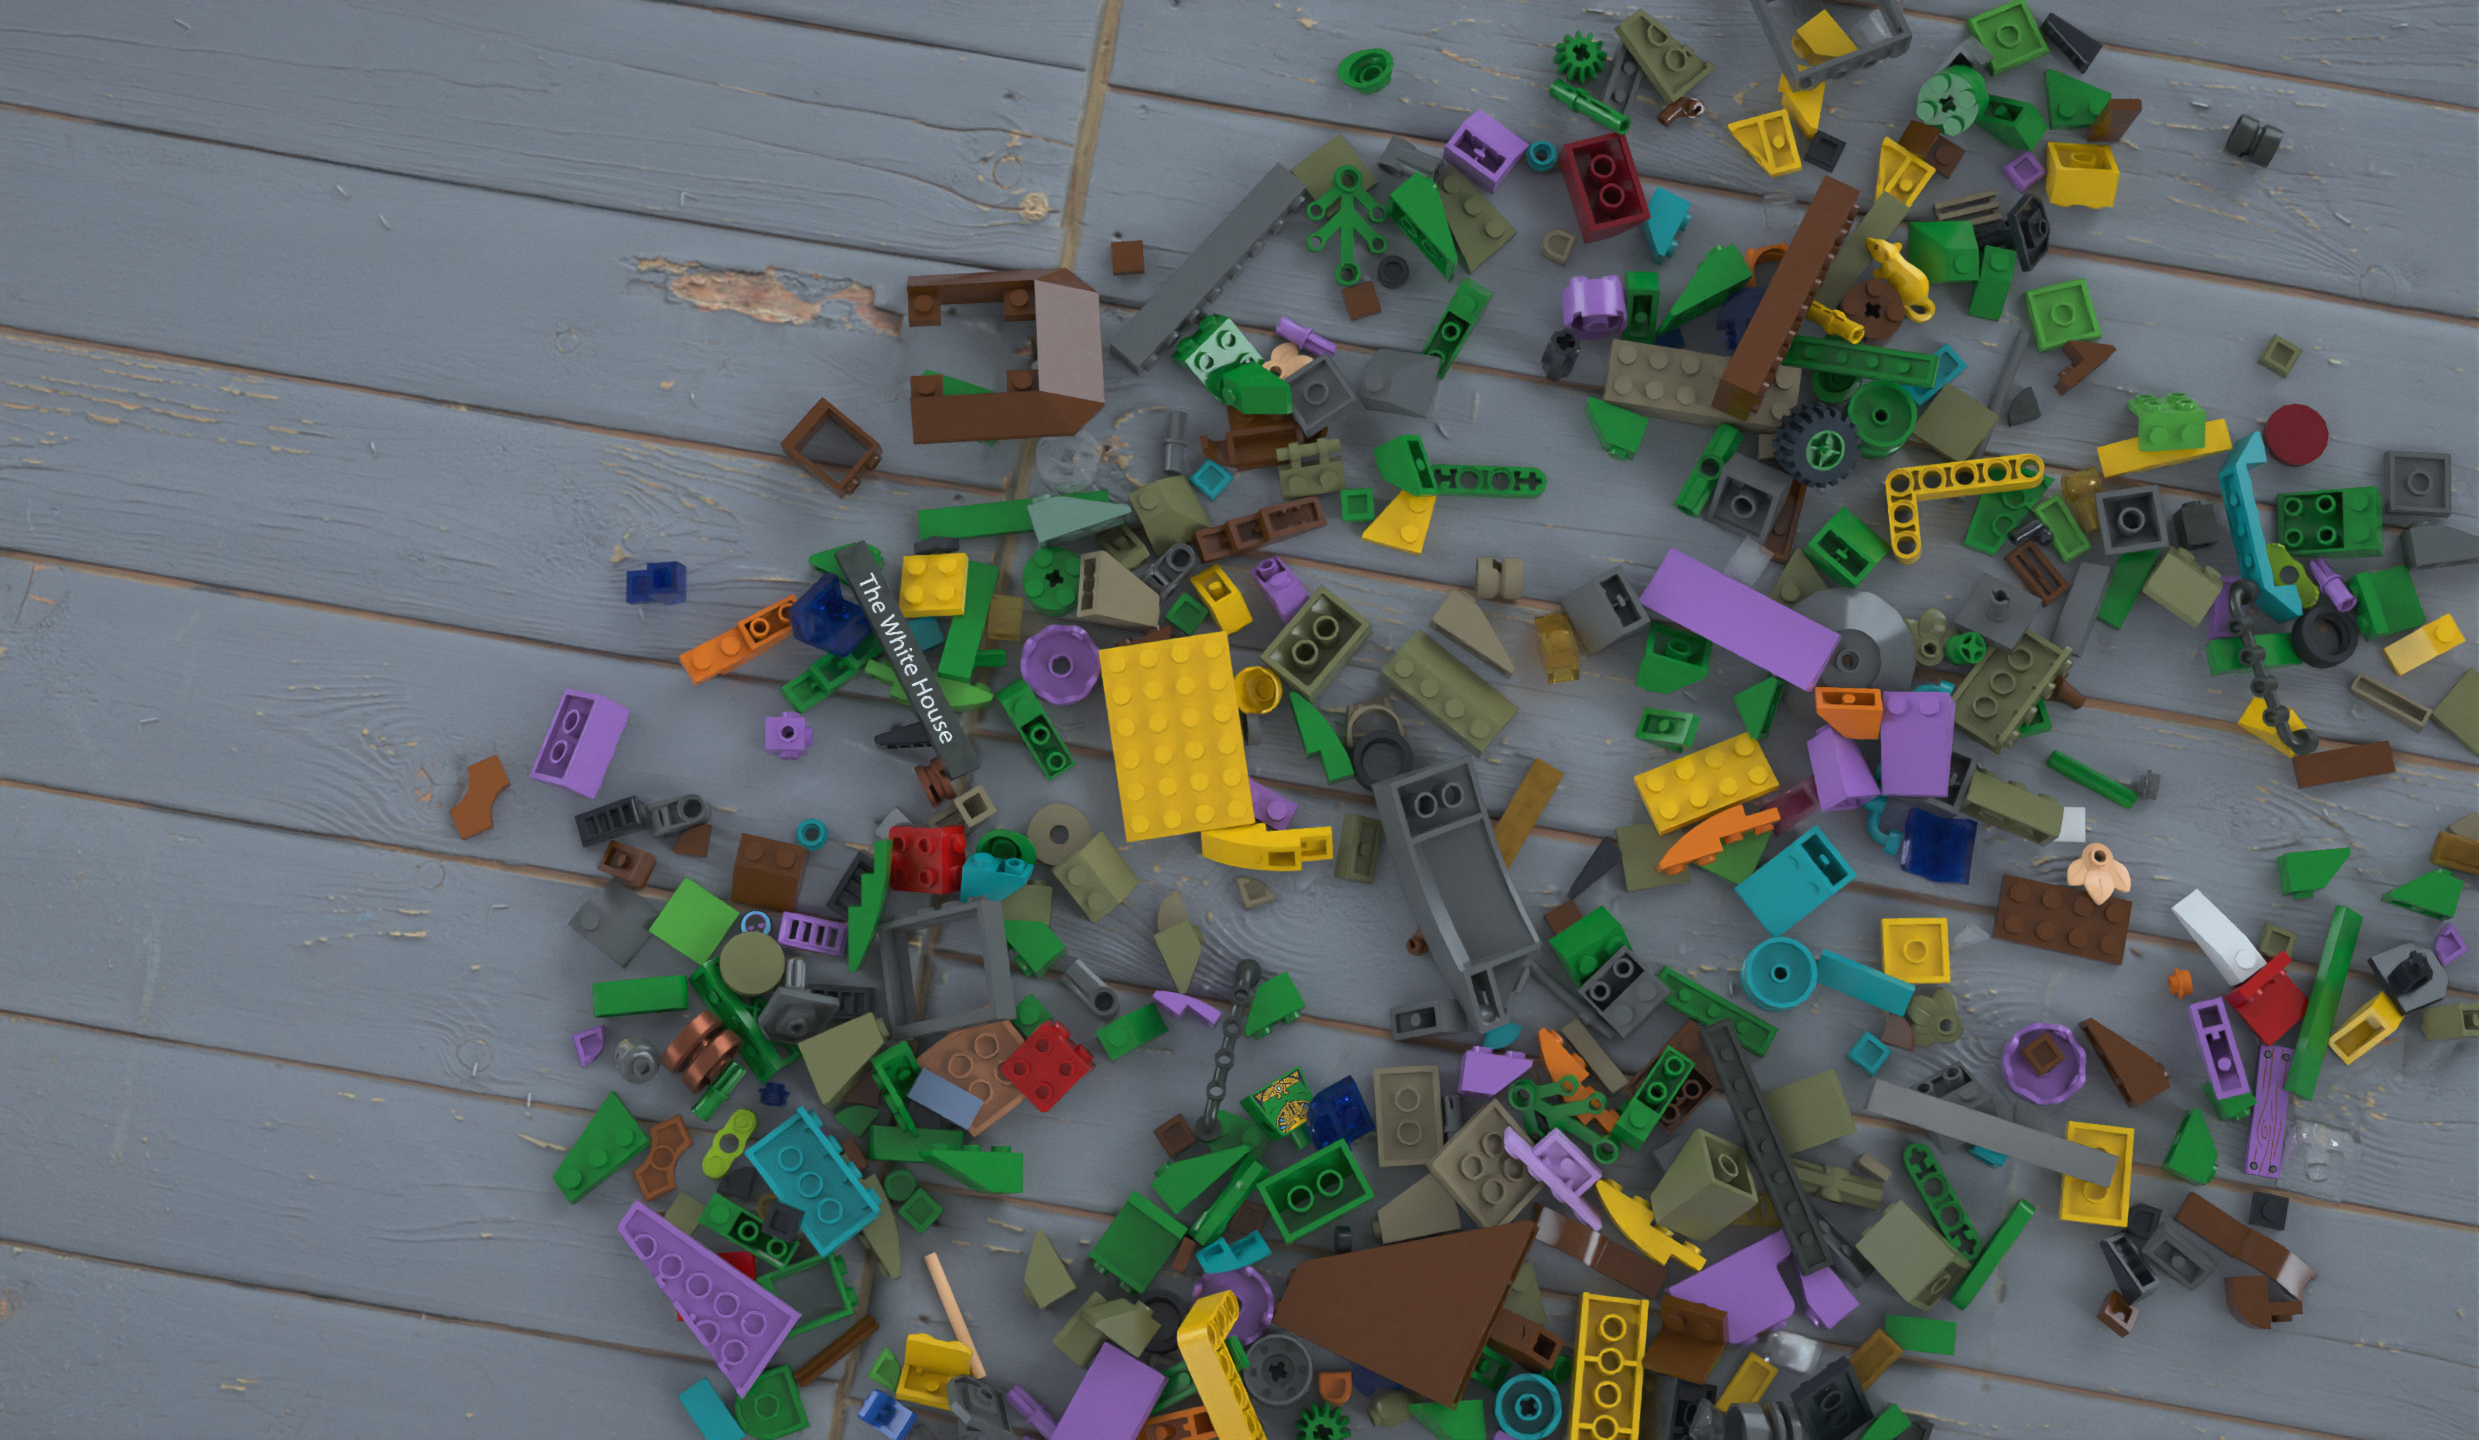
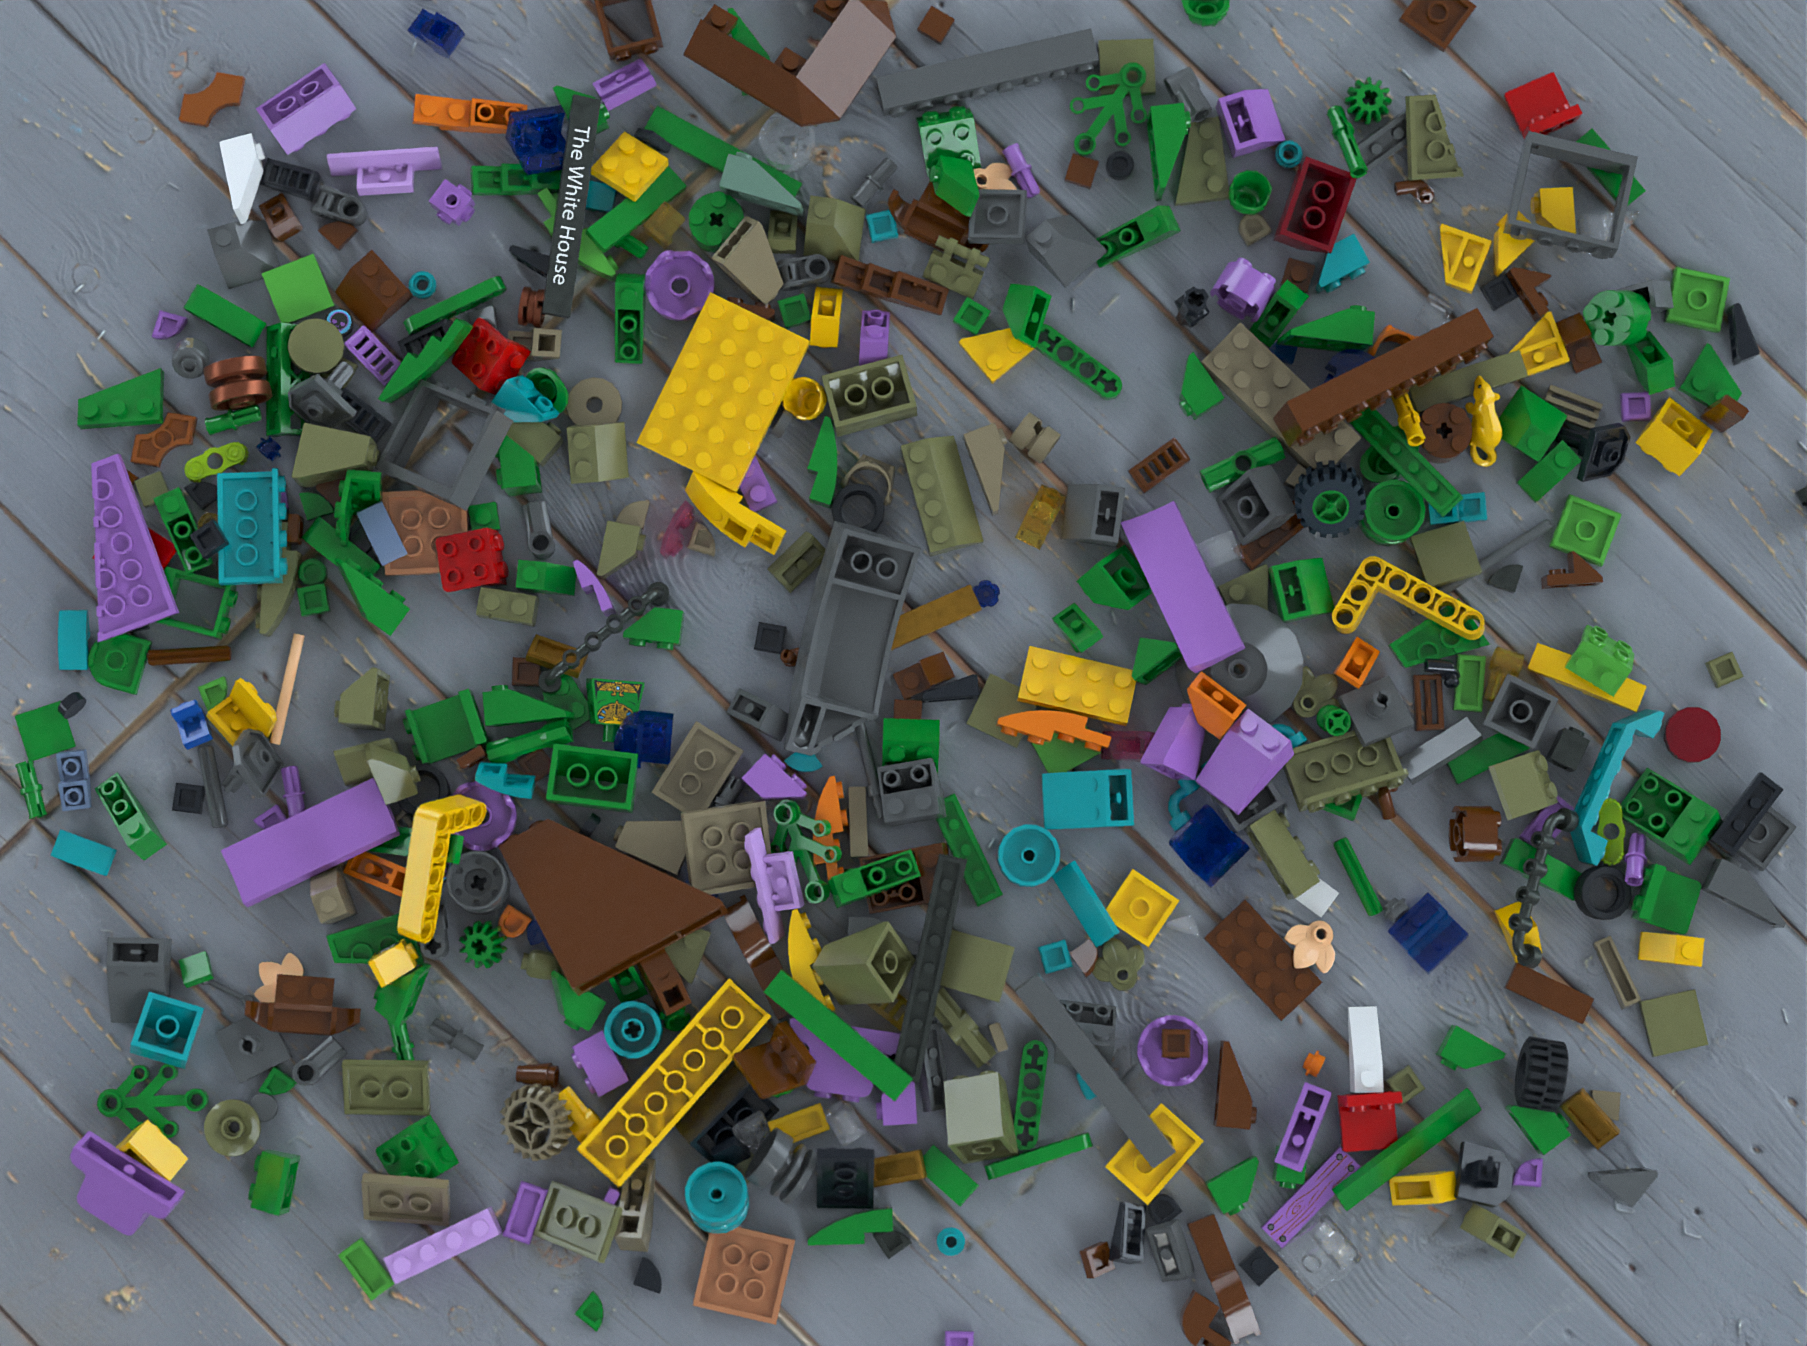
camera: 35 degrees right, 5 degrees up
none -> white slope [219,133,265,224]
none -> lavender bracket [327,147,442,196]
none -> green beam [403,276,507,336]
none -> olive brick [476,587,539,627]
none -> pearl gold tile [525,634,588,679]
none -> medium lavender plate [592,58,657,111]
none -> clear pink slope [660,500,695,559]
none -> black tile [754,622,787,655]
none -> green tile [764,970,914,1102]
none -> reddish brown slope [893,652,955,700]
none -> teal plate [937,1227,965,1256]
none -> clear blue plate [973,580,1000,608]
none -> reddish brown slope [1128,437,1191,494]
none -> green hair [1228,170,1272,215]
none -> reddish brown plate [1280,257,1315,293]
none -> orange slope [1333,637,1380,689]
none -> clear blue slope [1388,892,1469,975]
none -> reddish brown brick [1449,806,1502,862]
none -> reddish brown slope [1506,267,1552,322]
none -> black tyre [1515,1036,1569,1112]
none -> black plate [1708,772,1784,856]

